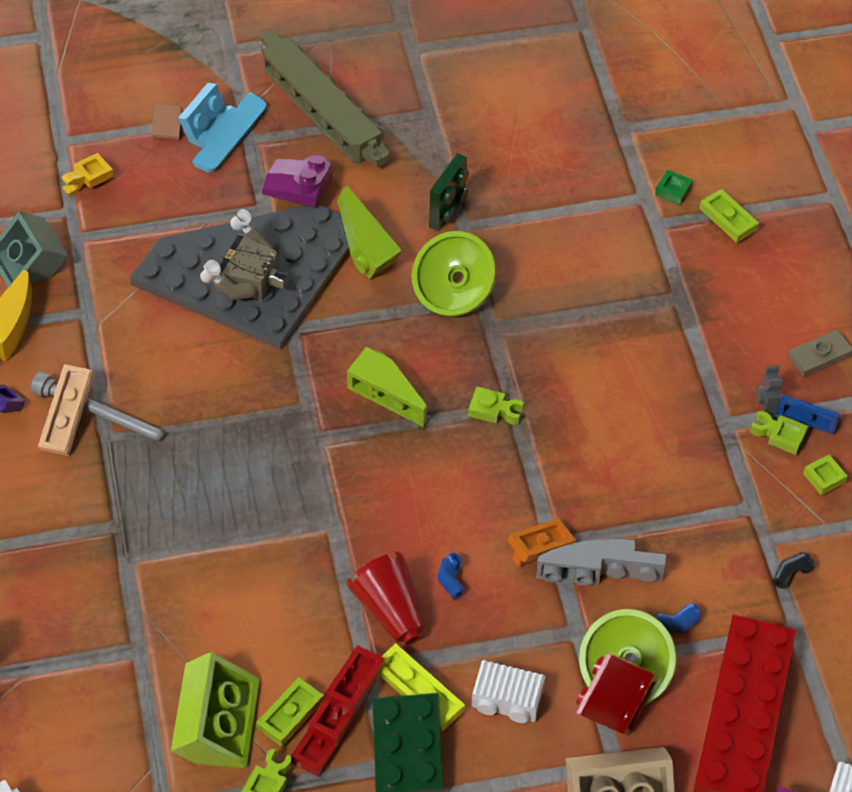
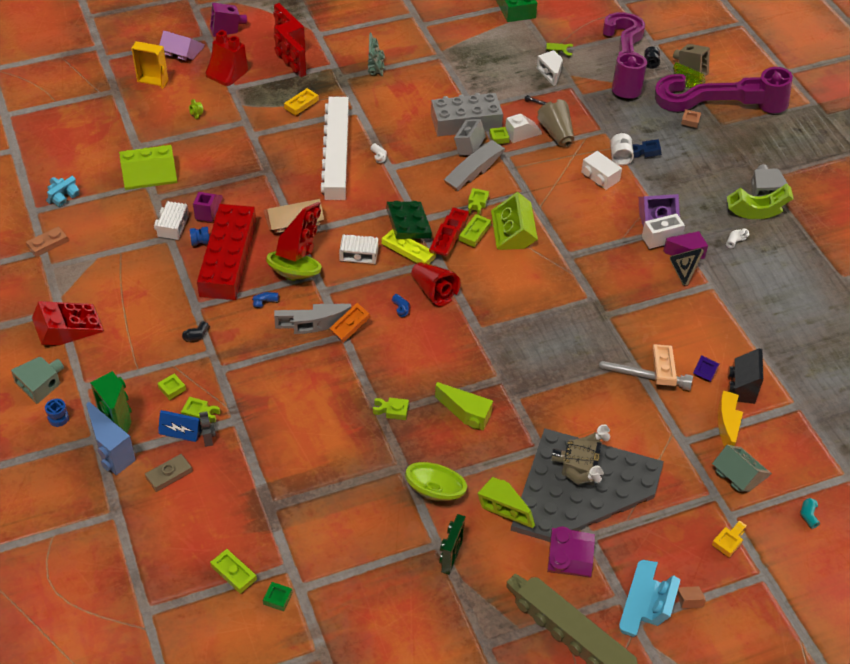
camera: 170 degrees right, 5 degrees down
none -> blue wheel [190,227,209,246]

